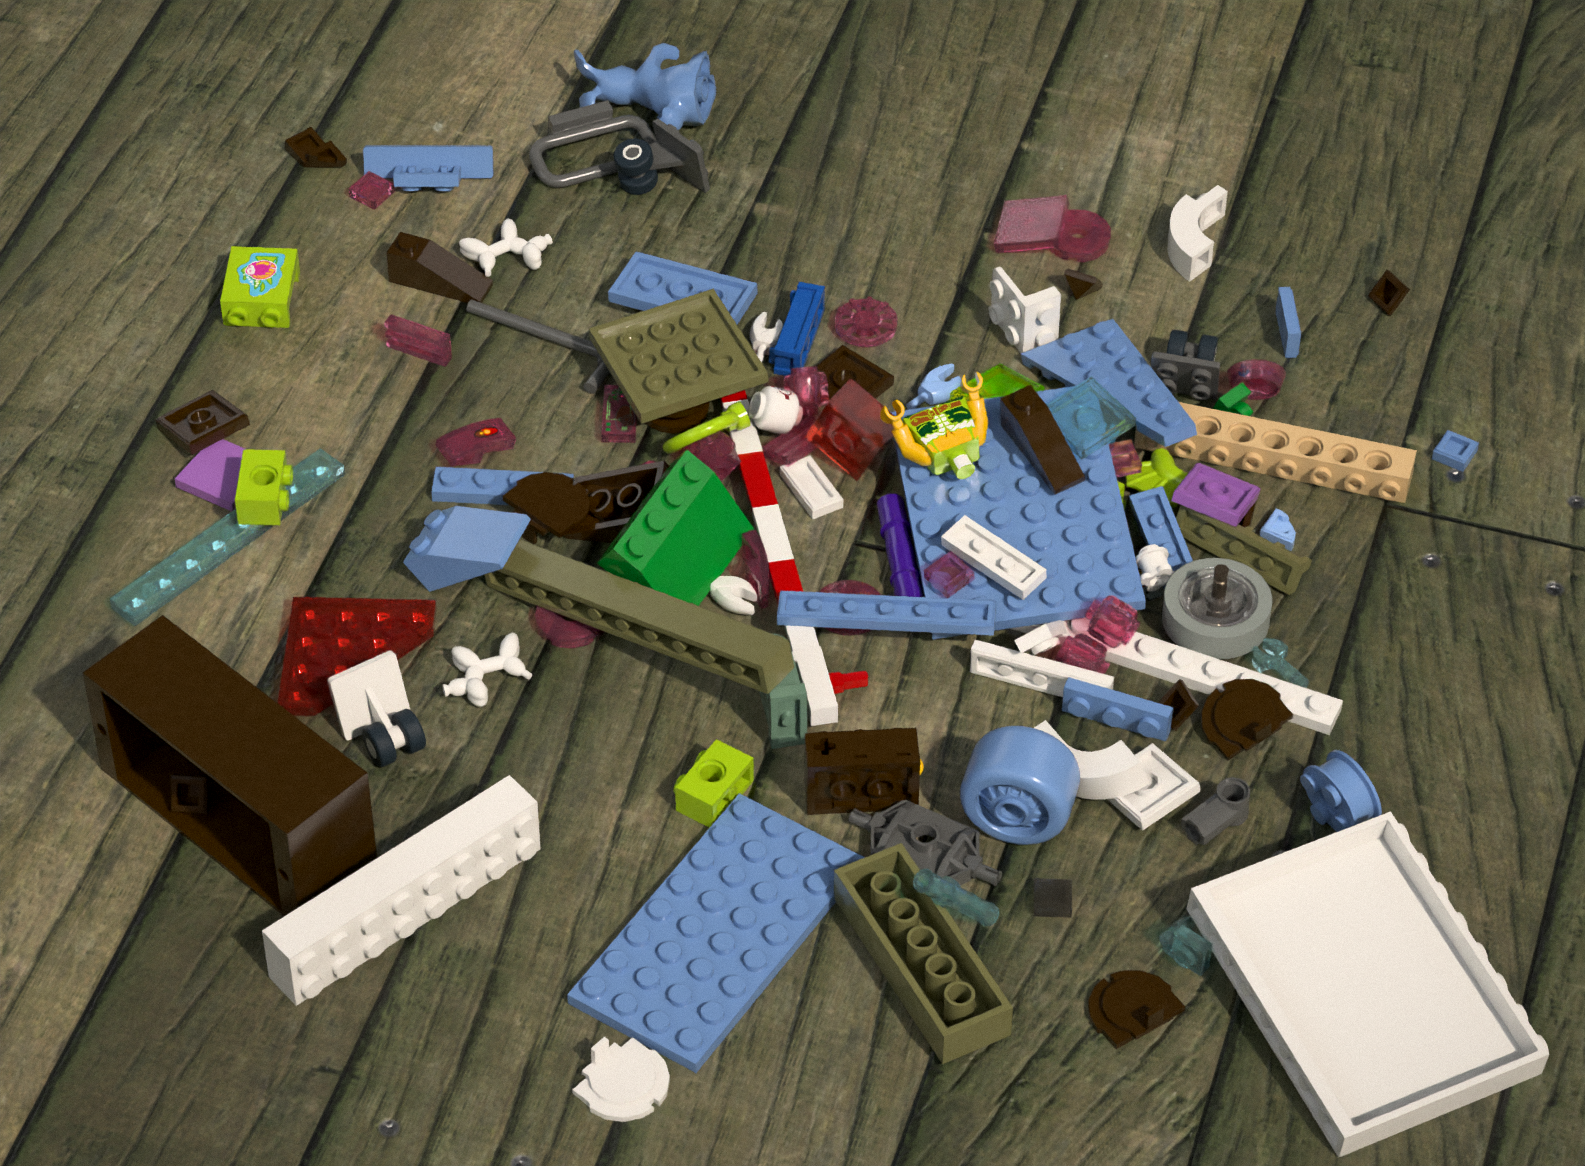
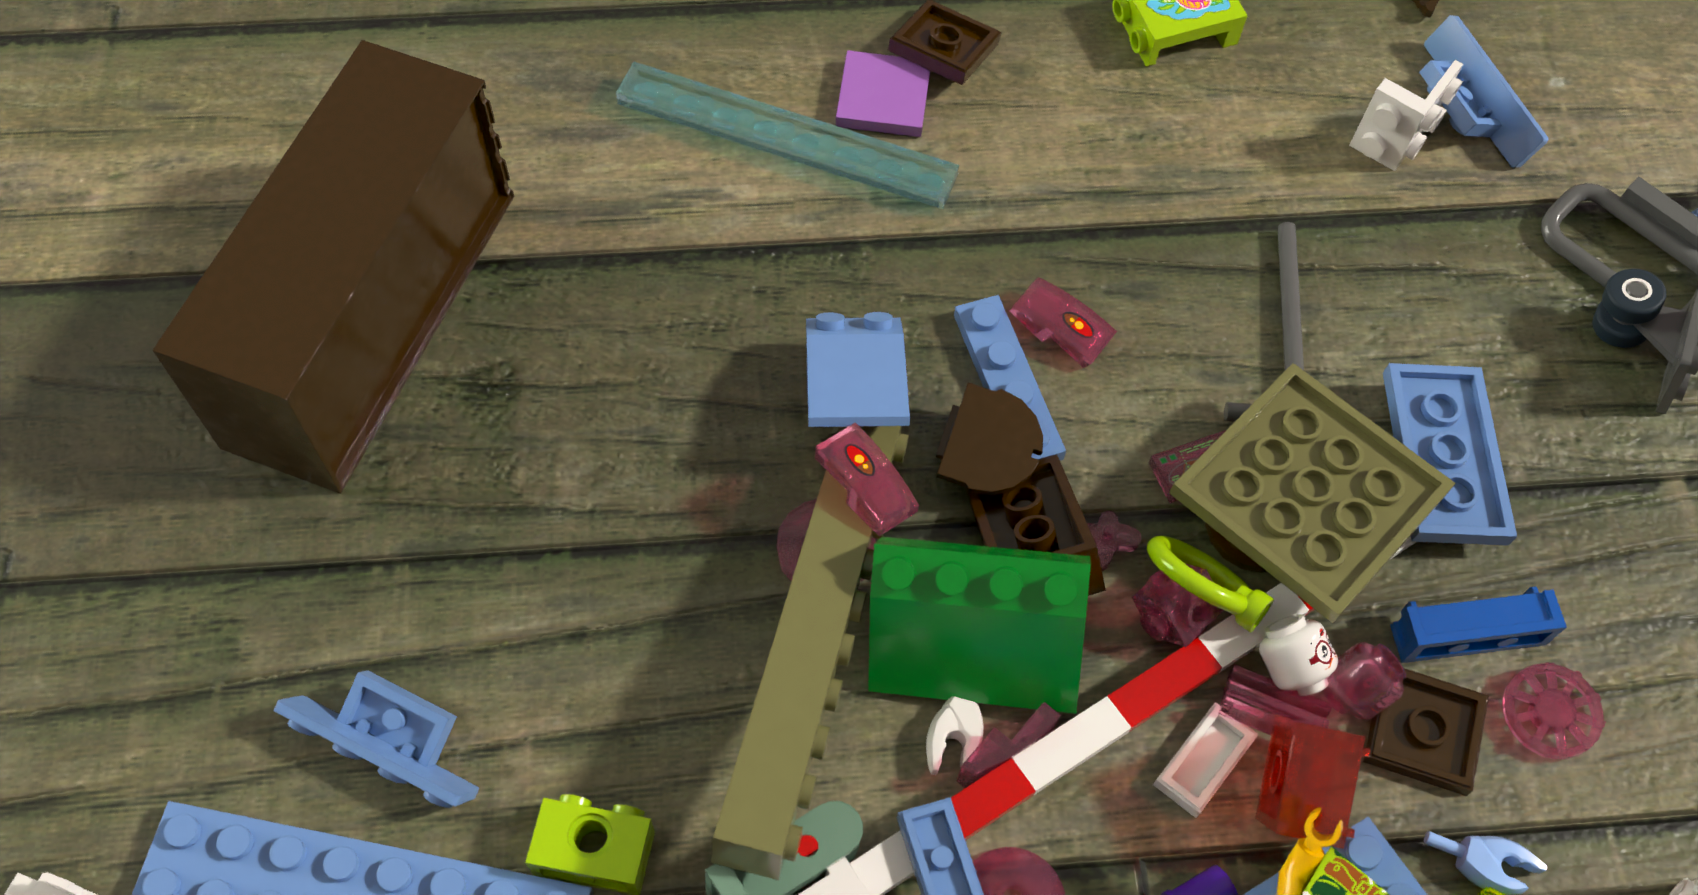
camera: 65 degrees right, 15 degrees up
lime brick [235,449,293,525] -> none
white brick [262,775,541,1006] -> none
clear red plate [278,597,437,716] -> none
white plate [327,650,426,768] -> none
clear pink tile [349,171,395,210] -> none
clear pink tile [384,314,452,367] -> none
dark brown slope [386,232,493,303] -> none
white piece [442,632,532,707] -> none
white piece [459,218,552,277] -> none
white hand [750,312,783,362] -> none
none -> medium blue bracket [274,670,479,808]
none -> clear pink slope [815,423,919,536]
none -> white bracket [1349,60,1463,171]

